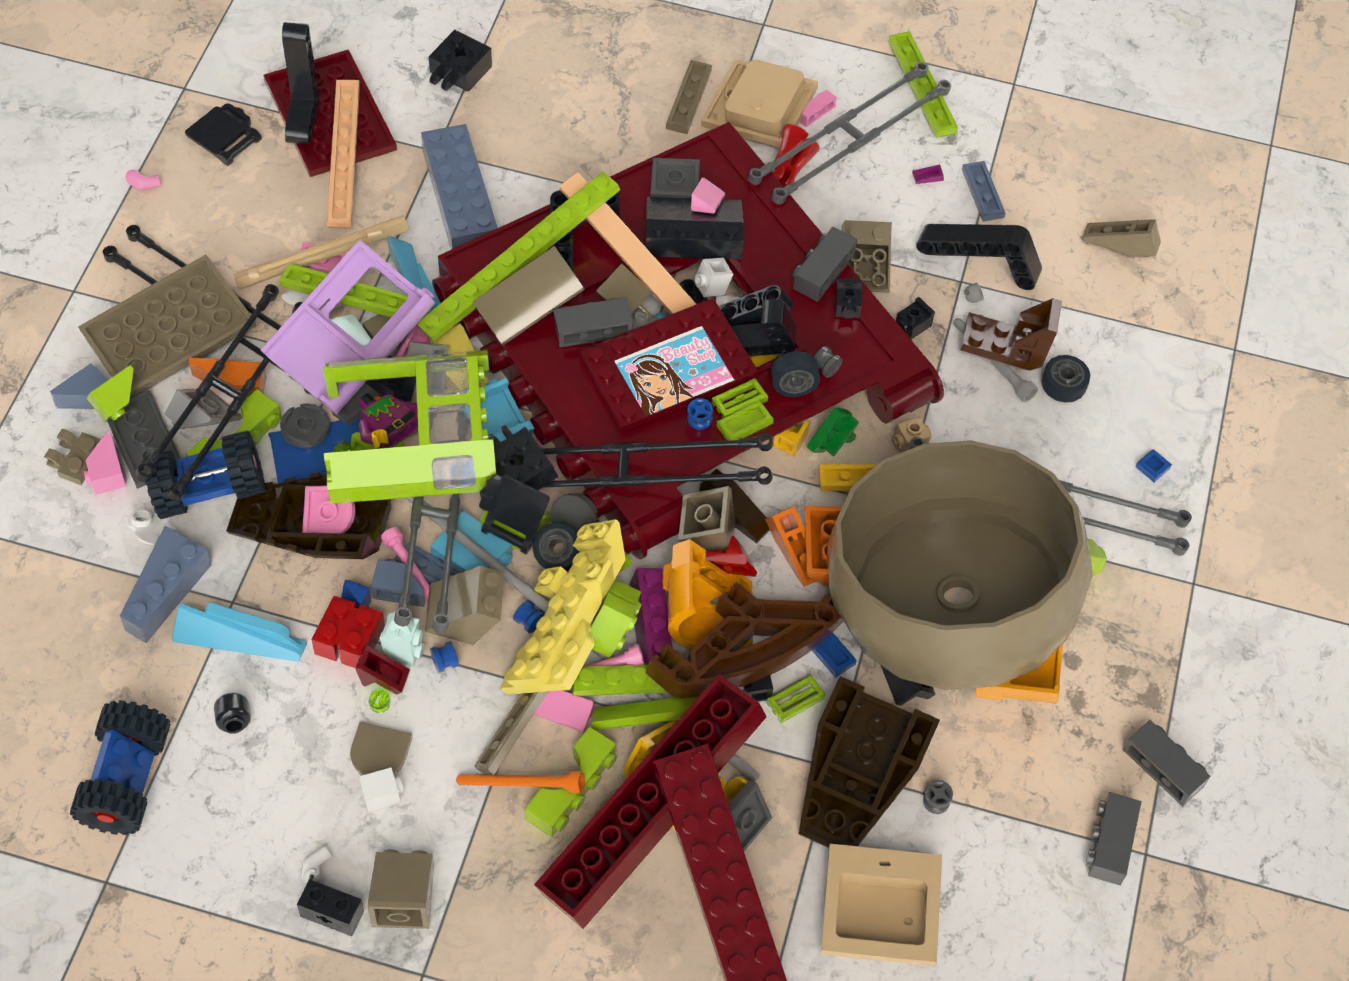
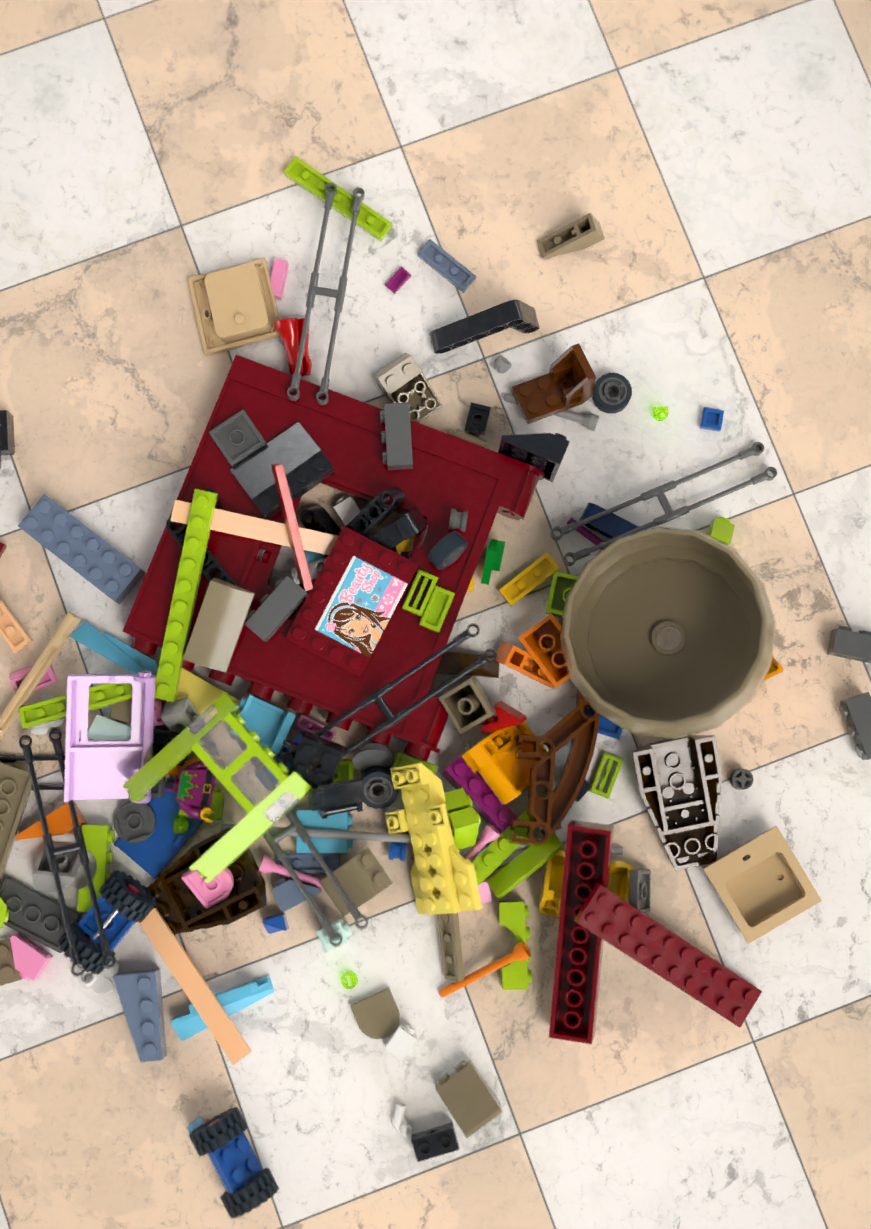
camera: 35 degrees left, 25 degrees up
black head [214,693,251,734] -> none
red piece [311,596,385,668] -> none
dark red slope [355,645,410,695] -> none
blue wheel [430,641,459,673] -> none
dark tan piece [596,264,654,317] -> none
dark tan tile [666,60,712,134] -> none
blue wheel [687,398,713,430] -> none
bright pink slope [691,178,725,214] -> none
white brick [694,258,733,297] -> none
black brick [835,279,862,318] -> none
tan brick [893,417,931,453] -> none
none -> light nougat tile [138,908,252,1065]
none -> tile [271,463,313,591]
none -> black slope [498,433,570,482]
none -> clear neon green hinge [652,407,669,421]

